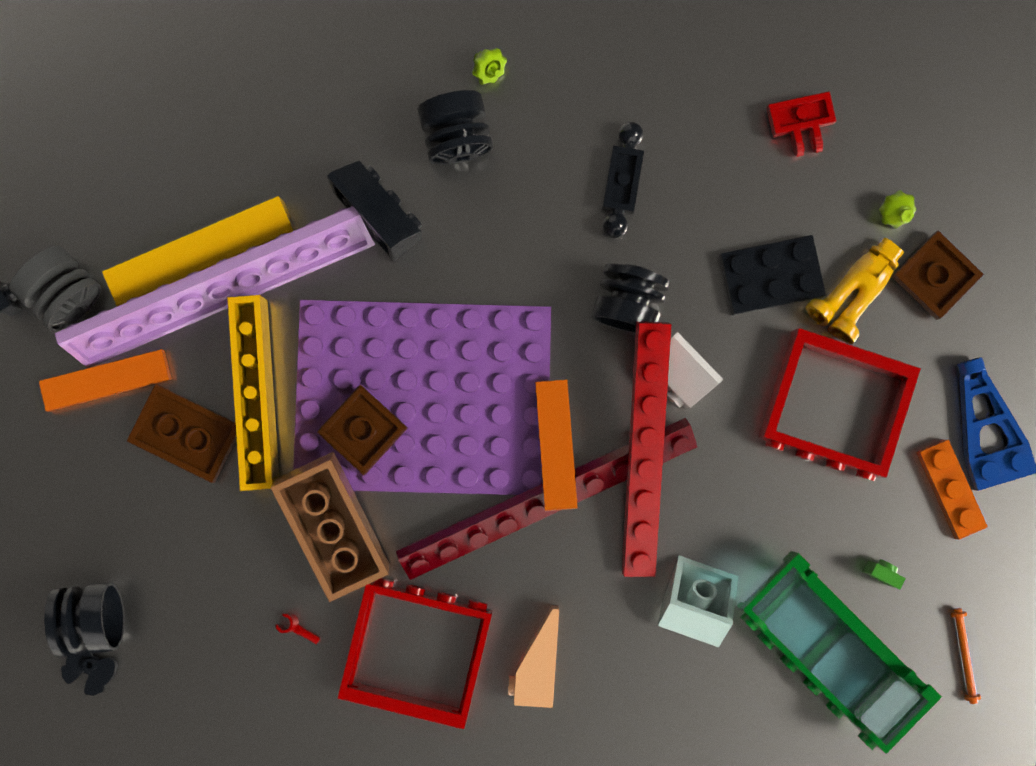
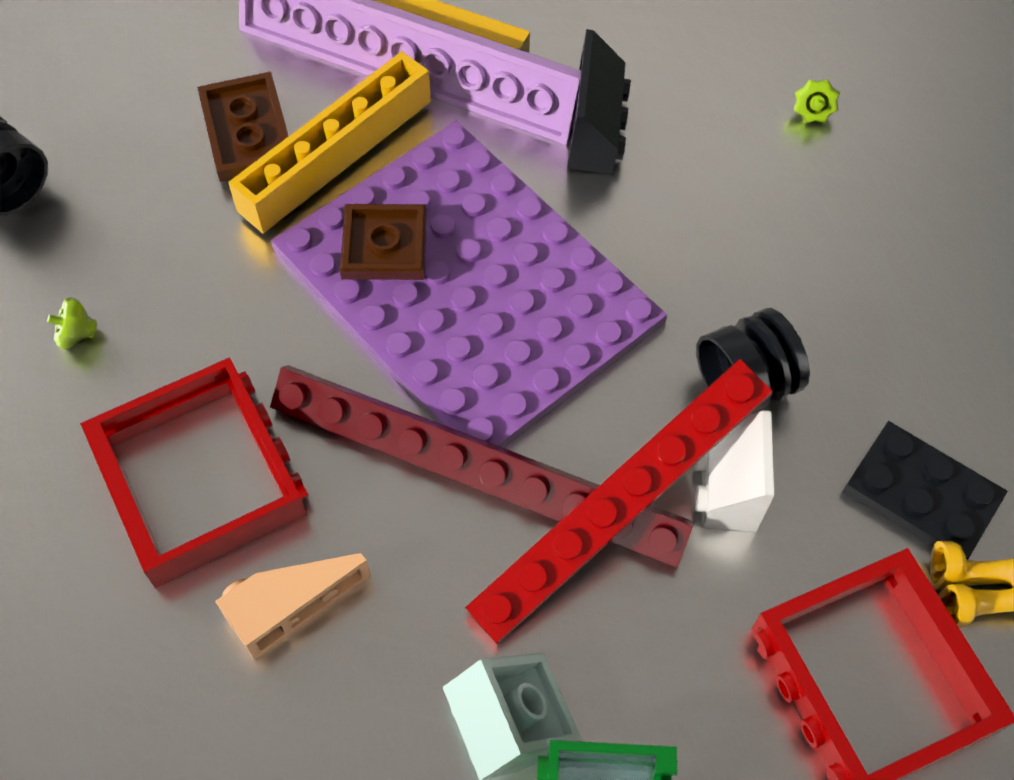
camera: 50 degrees right, 25 degrees down
orange tile [39,349,172,412] -> none
medium nougat brick [271,451,390,602] -> none
red hand [275,613,320,645] -> none
black wheel [417,90,494,165] -> none
orange tile [535,380,578,511] -> none
black plate [602,122,644,238] -> none
none -> lime piece [47,297,97,349]

